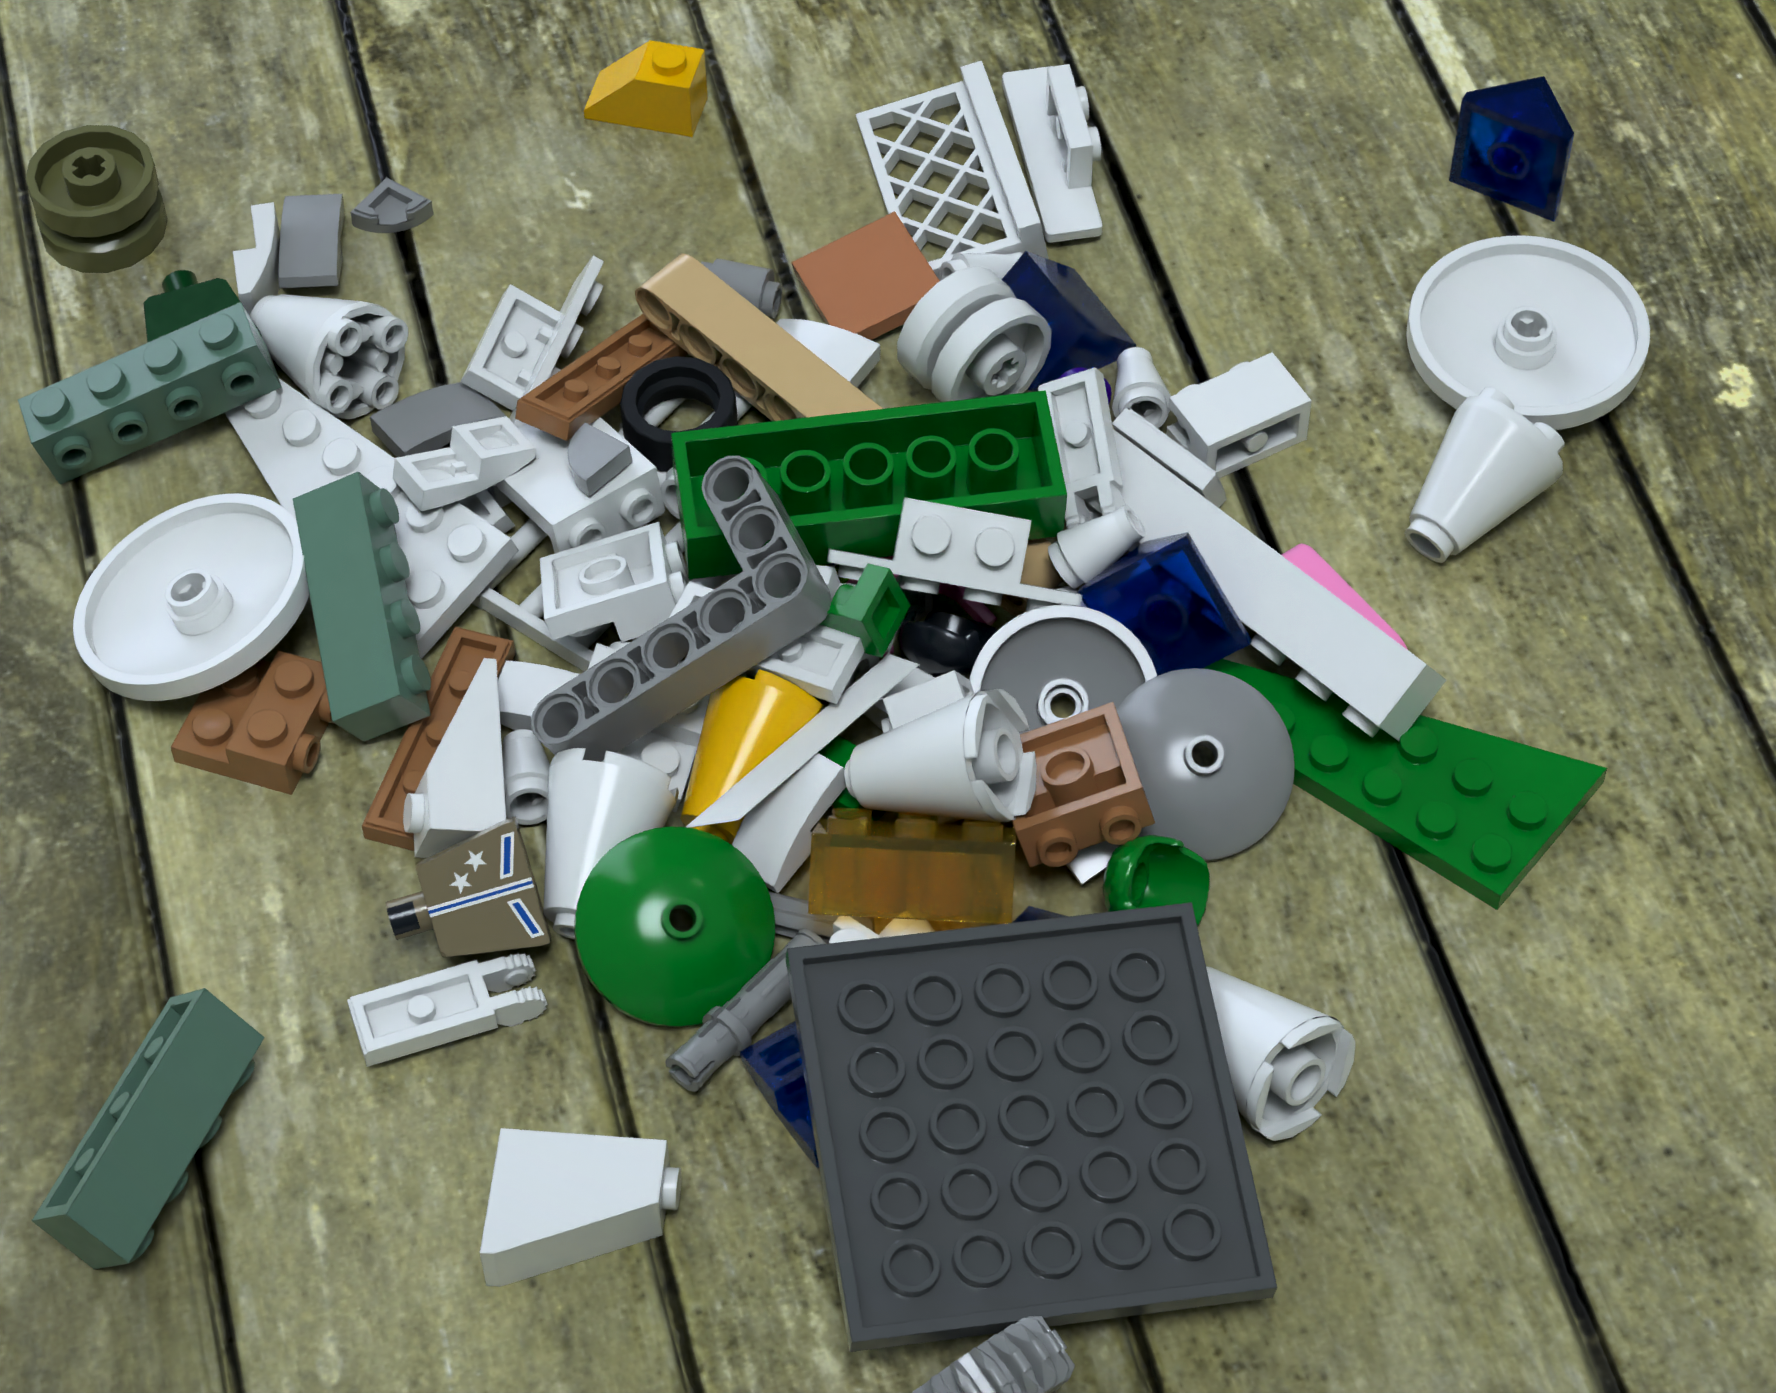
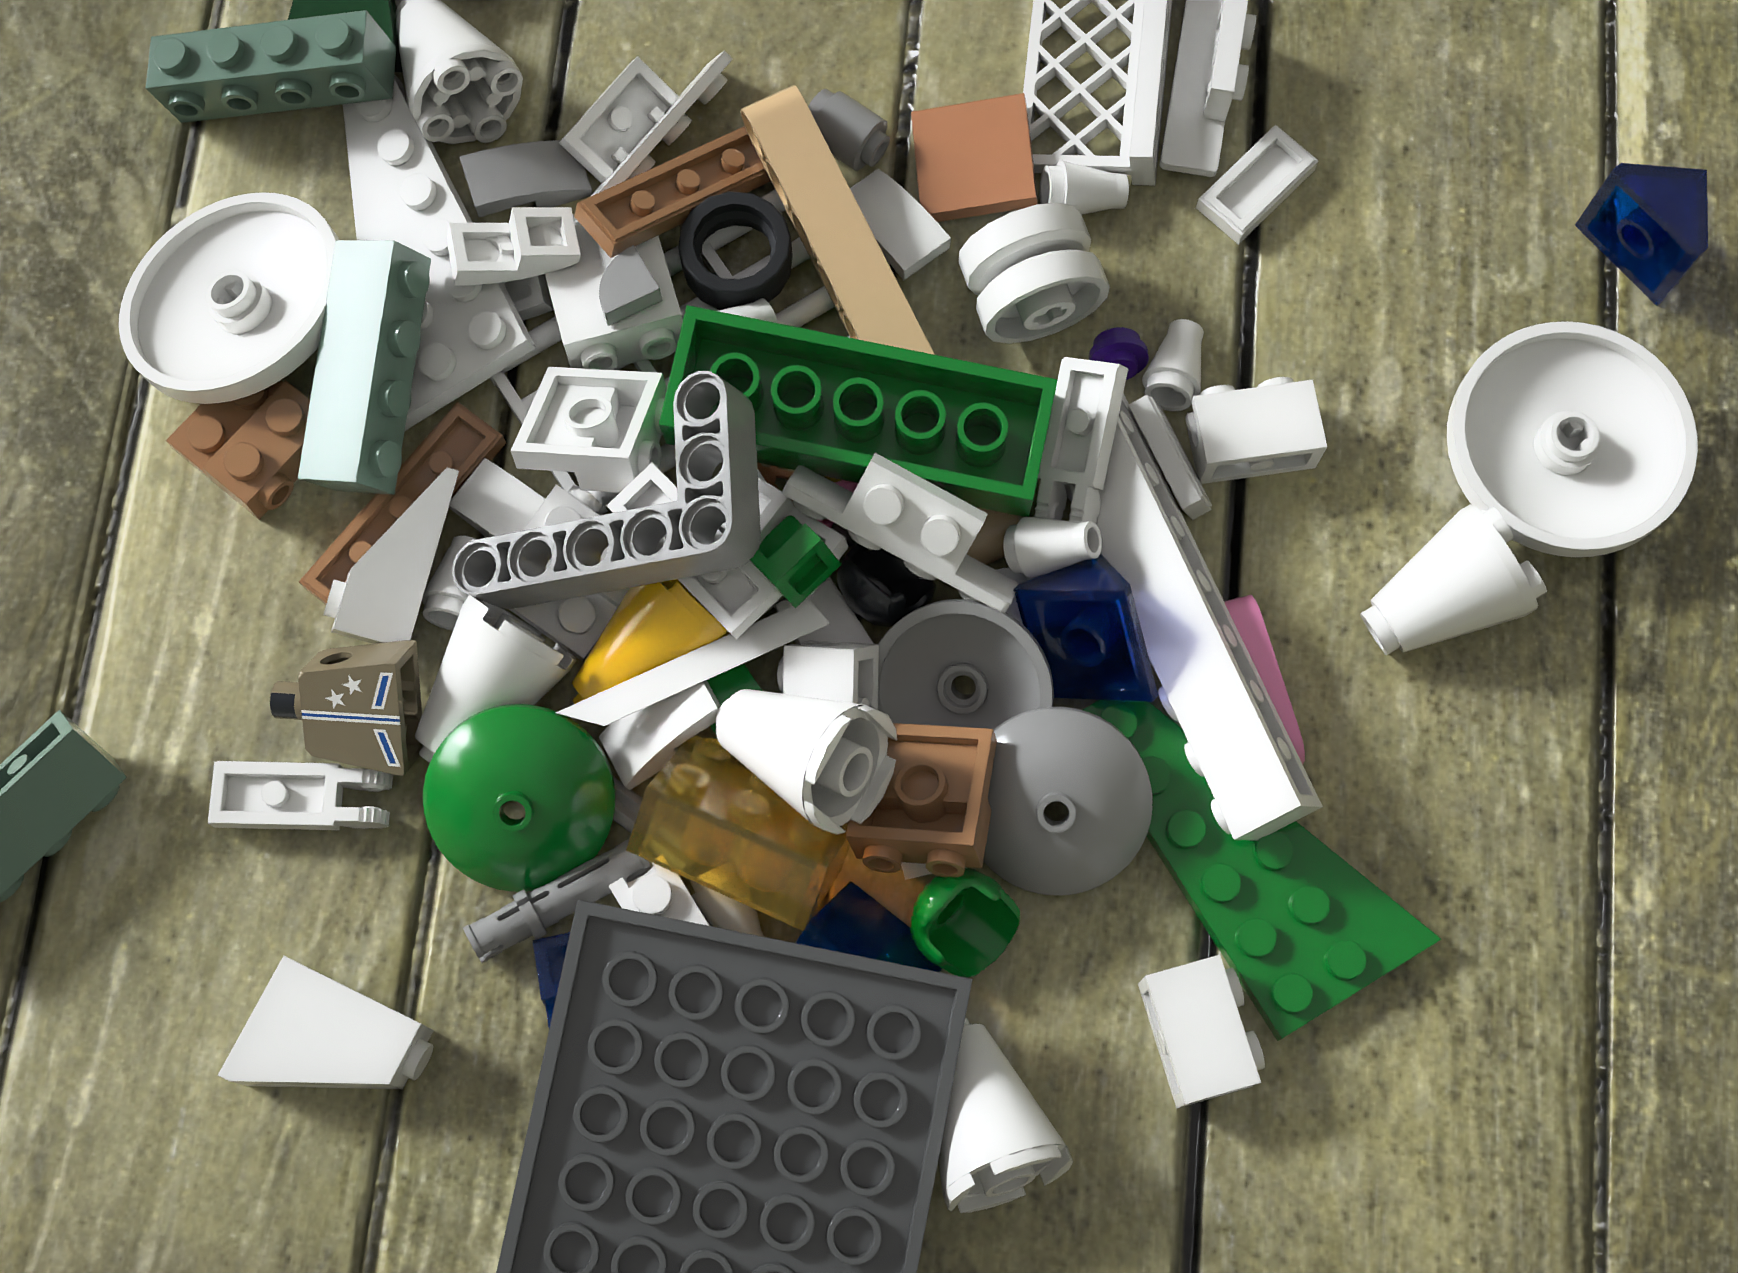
camera: 20 degrees right, 20 degrees up
clear blue slope [1002,251,1136,392] -> none
none -> white brick [1138,955,1265,1109]
none -> white tile [1196,125,1318,245]

